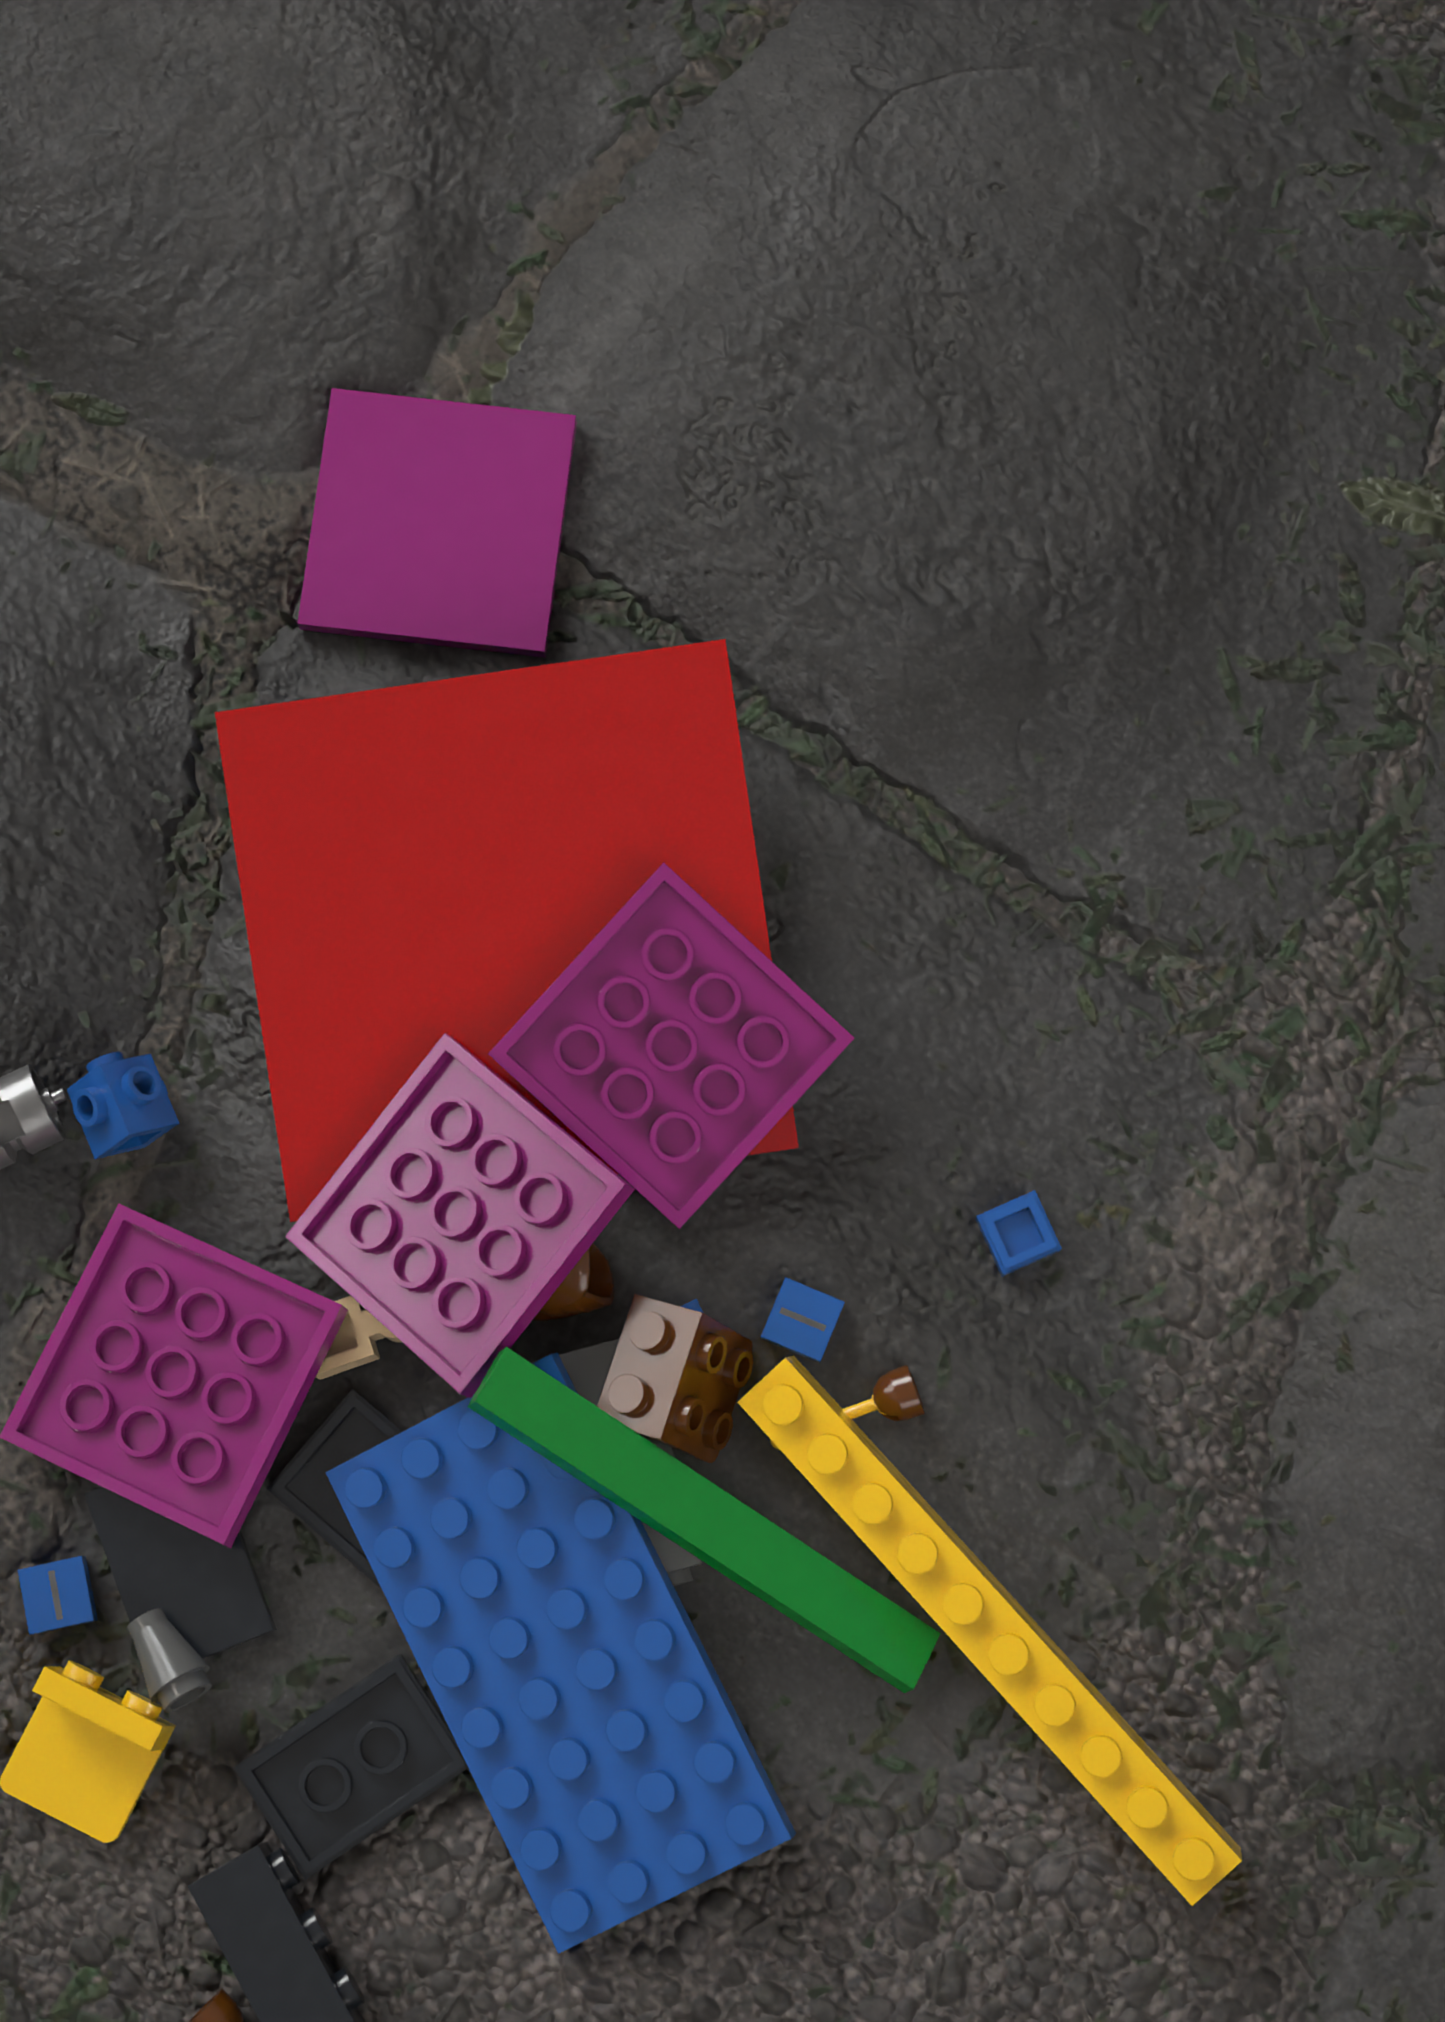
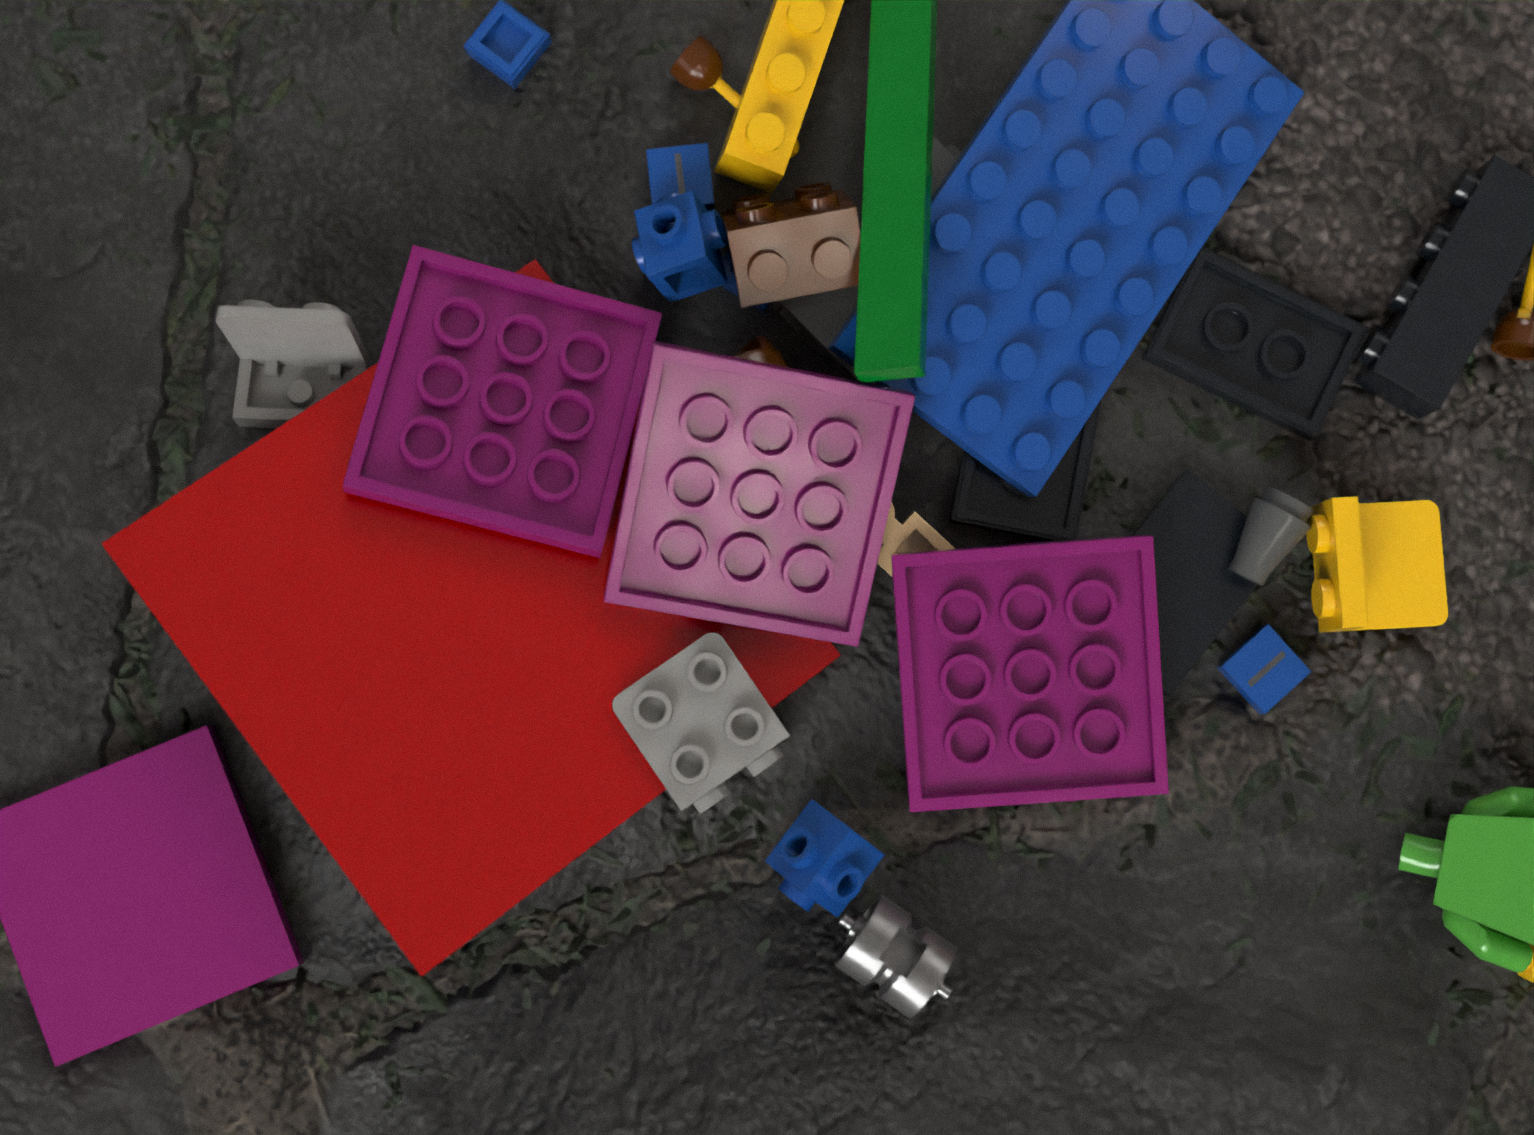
camera: 125 degrees left, 5 degrees up
none -> light grey bracket [216,300,372,428]
none -> light grey bracket [612,633,790,814]
none -> blue brick [632,190,728,303]

